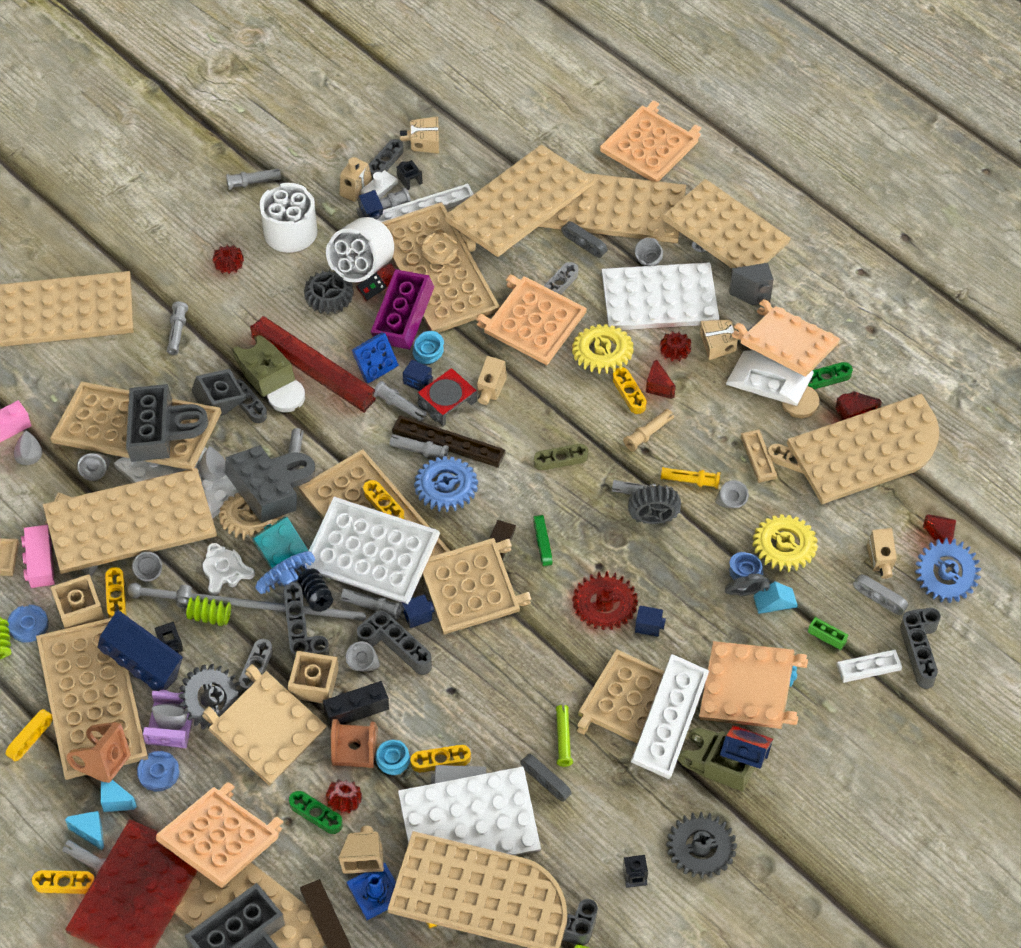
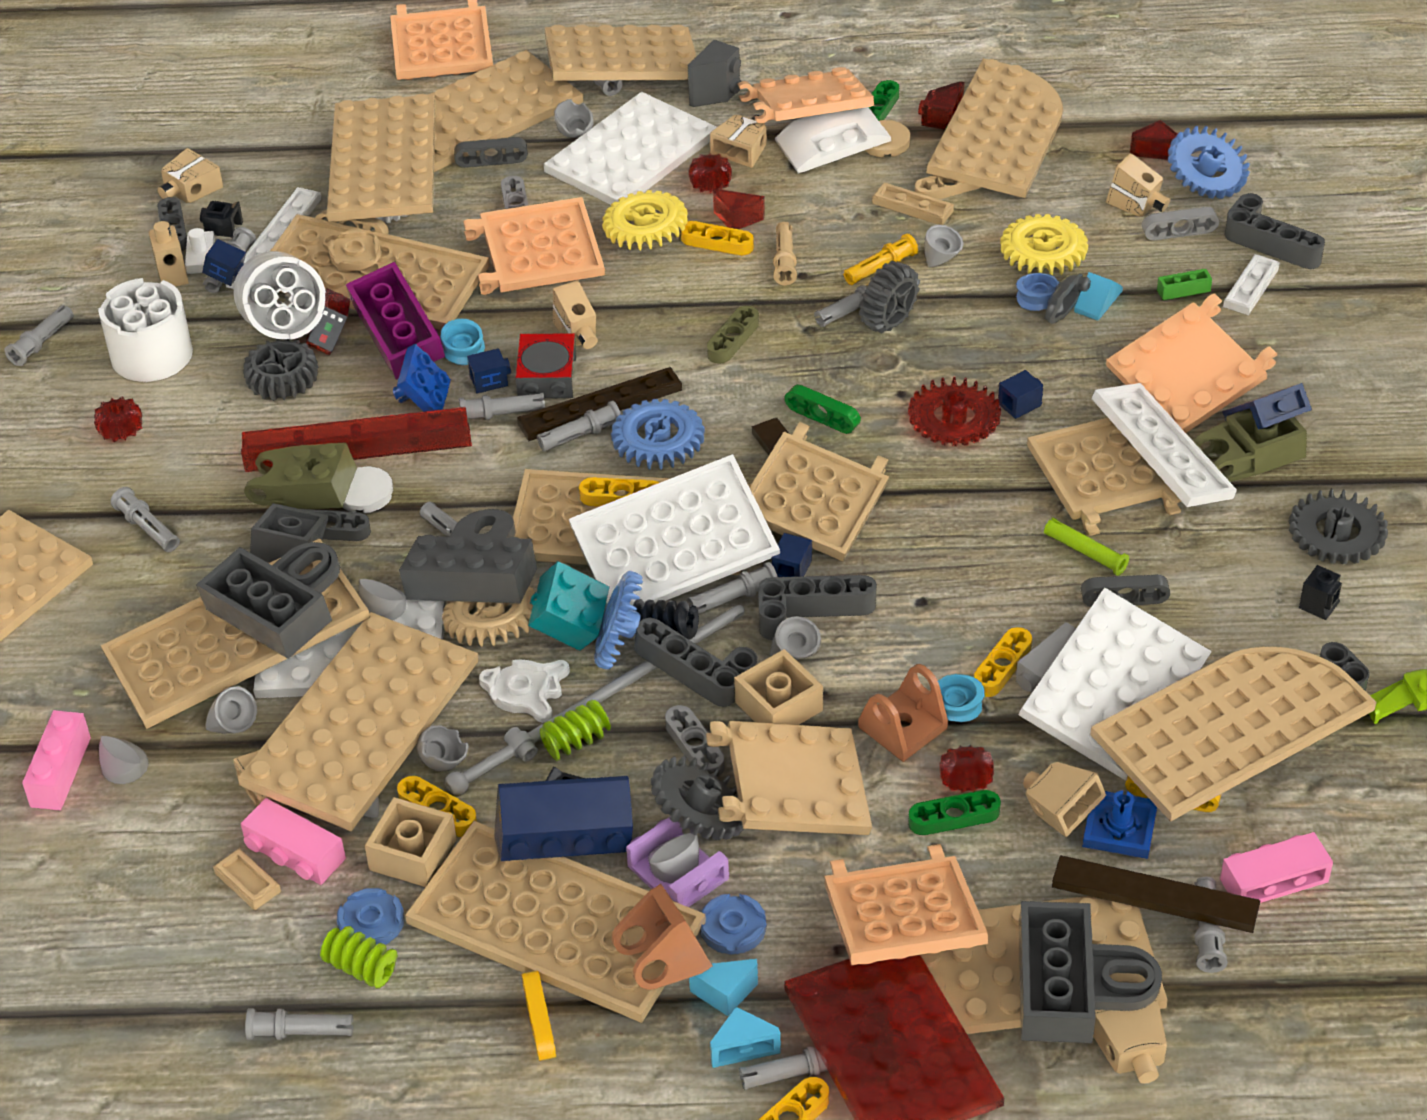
camera: 45 degrees left, 10 degrees down
black brick [323,681,389,728] -> none

